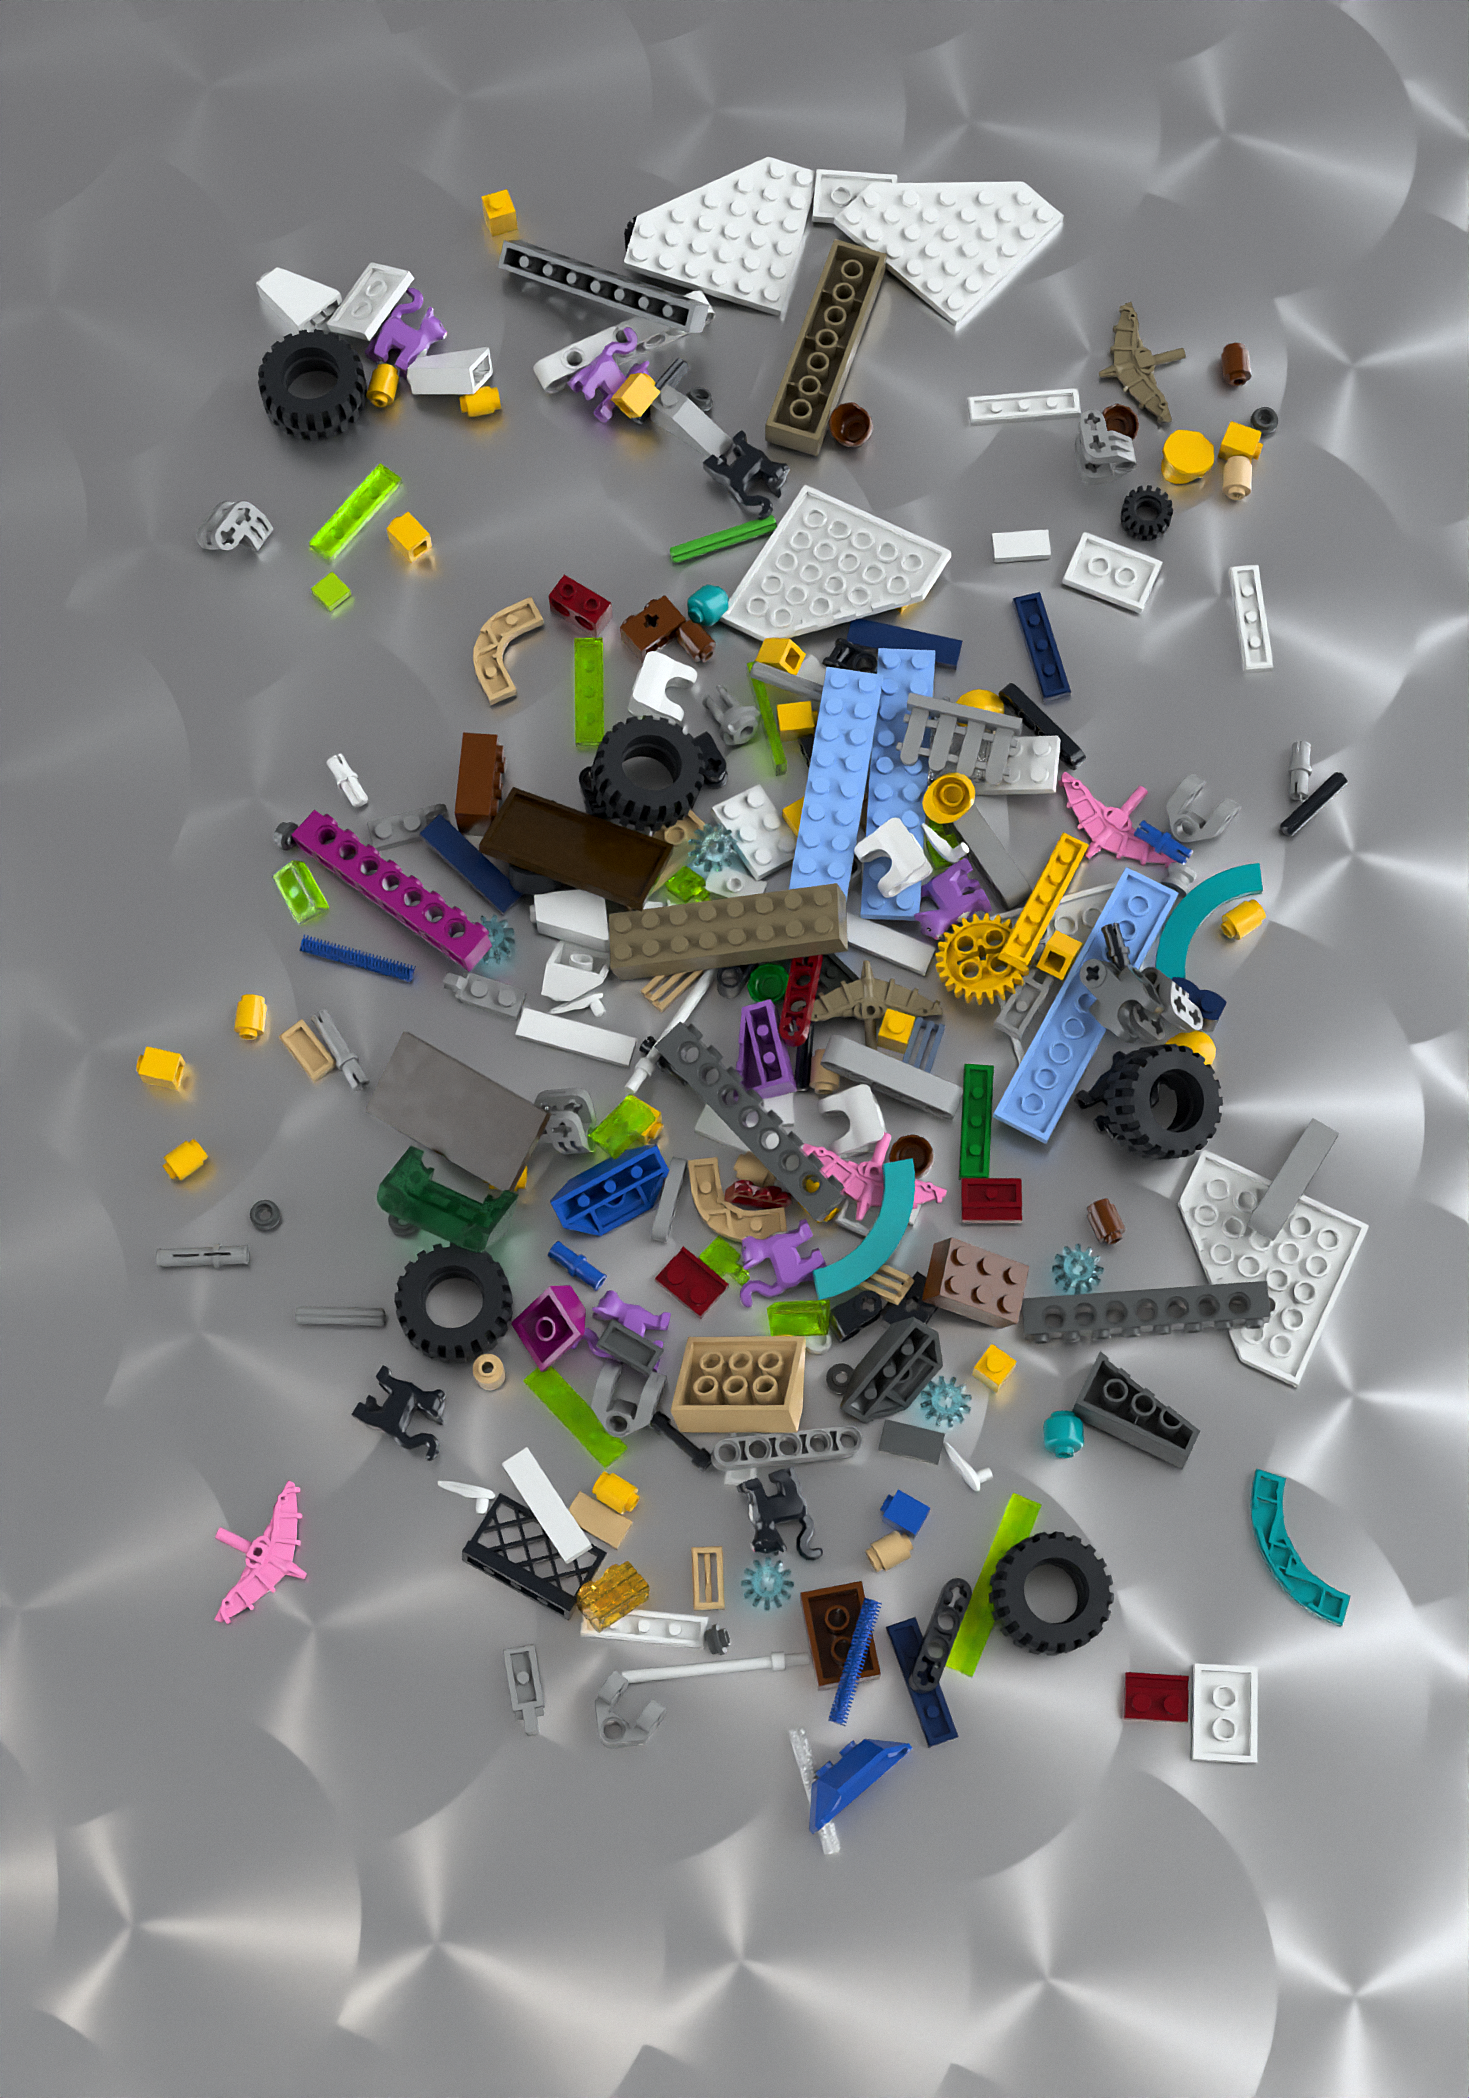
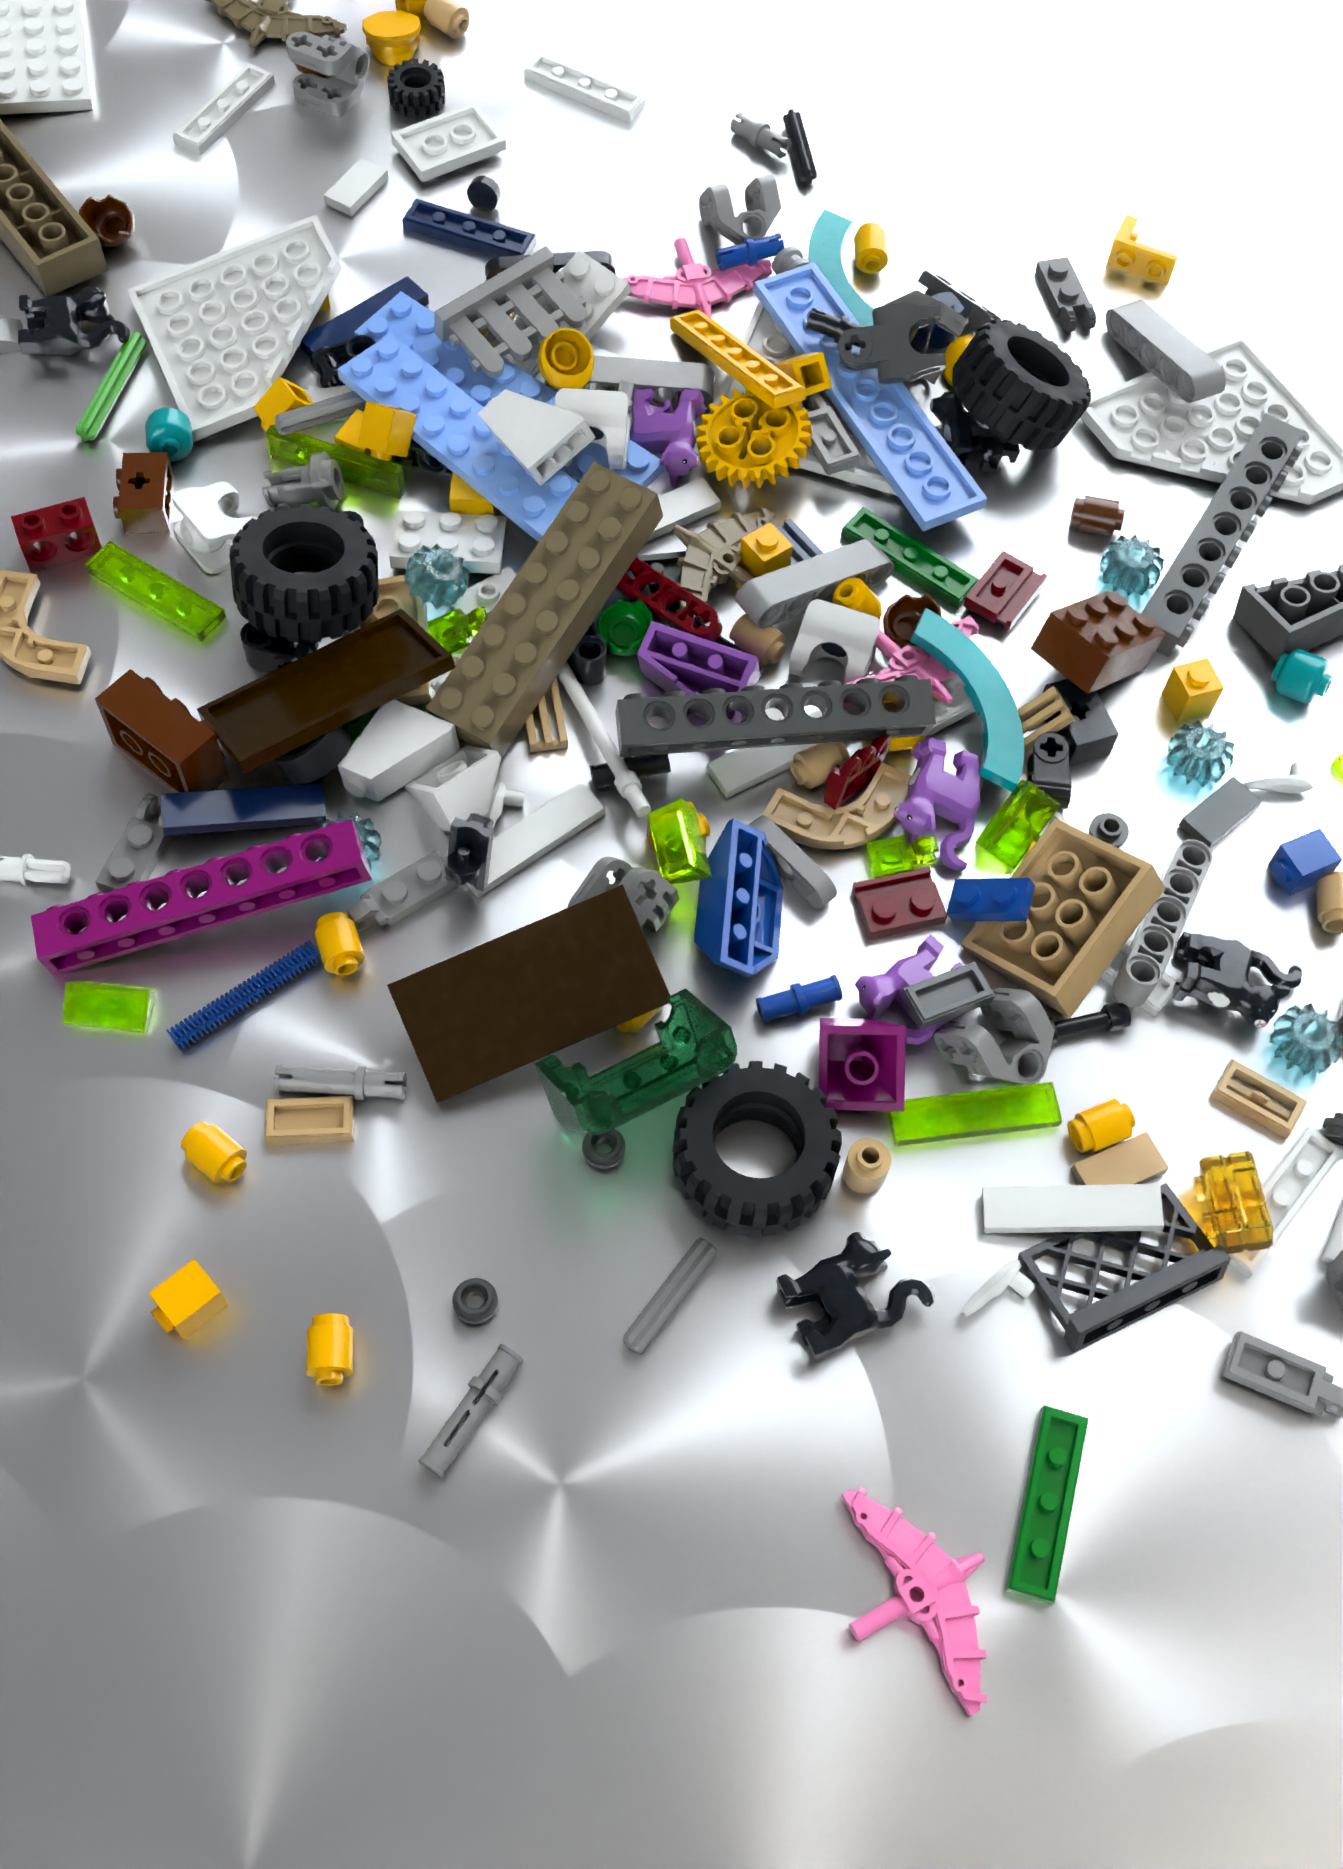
camera: 60 degrees left, 10 degrees down
dark grey plate [274,822,298,851] -> none
reddish brown brick [675,620,716,662] -> none
dark grey wedge [840,1317,943,1423] -> none
none -> yellow brick [315,912,365,976]
none -> yellow brick [357,401,417,461]
none -> black hips [444,813,494,892]
none -> black tile [467,176,501,212]
none -> white slope [478,389,596,487]
none -> yellow brick [833,578,882,620]
none -> dark grey hinge [918,270,1002,331]
none -> blue plate [946,878,1035,922]
none -> green tile [1005,1405,1089,1605]
none -> dark grey hinge [1035,257,1097,332]
none -> yellow bracket [1106,214,1178,285]

